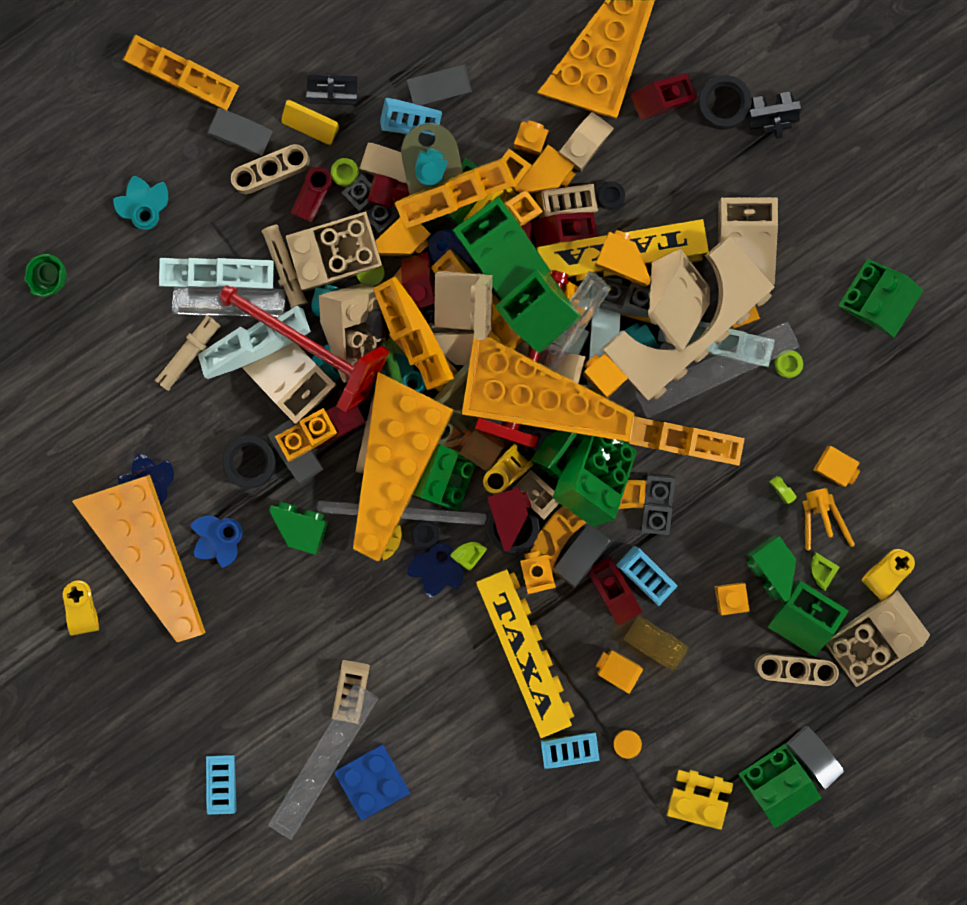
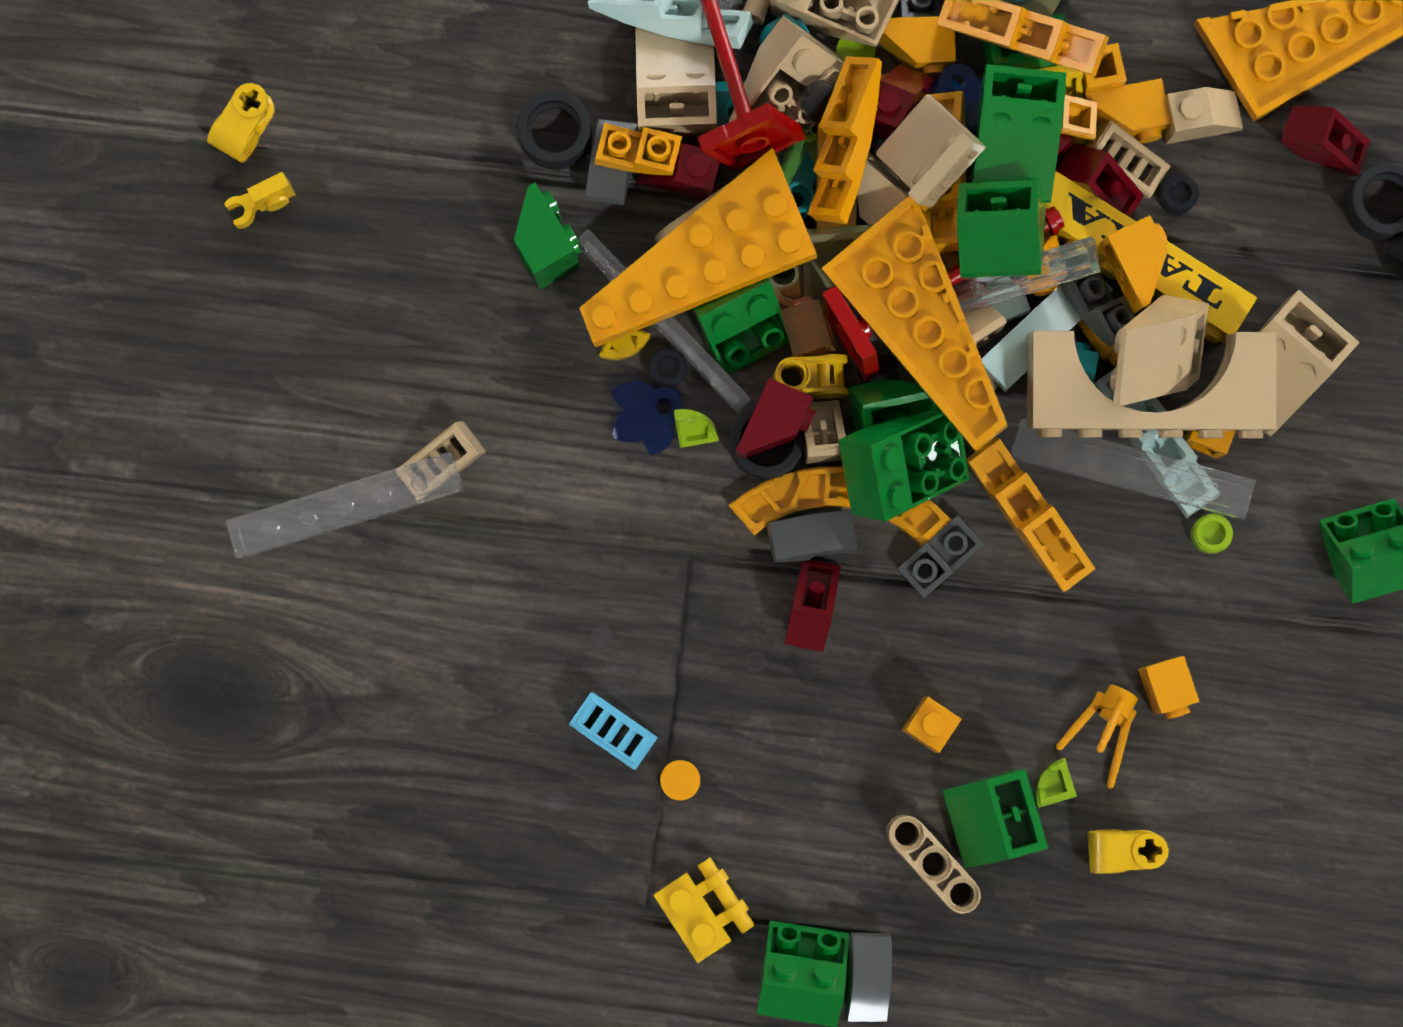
camera: 40 degrees right, 5 degrees down
light orange wing [72,475,205,642] -> none
clear blue plate [118,453,174,505] -> none
blue plate [191,515,243,568] -> none
medium azure slope [206,755,237,815] -> none
blue plate [334,744,410,821] -> none
yellow brick [476,569,574,738] -> none
light orange brick [514,121,549,157] -> none
light orange brick [520,550,556,594] -> none
light orange brick [583,353,628,398] -> none
light orange slope [596,649,643,694] -> none
medium azure slope [616,546,678,606] -> none
clear yellow slope [624,616,689,671] -> none
green slope [746,535,796,602] -> none
lime tile [769,476,797,504] -> none
tan slope [826,590,930,687] -> none
none -> yellow plate [224,172,296,229]

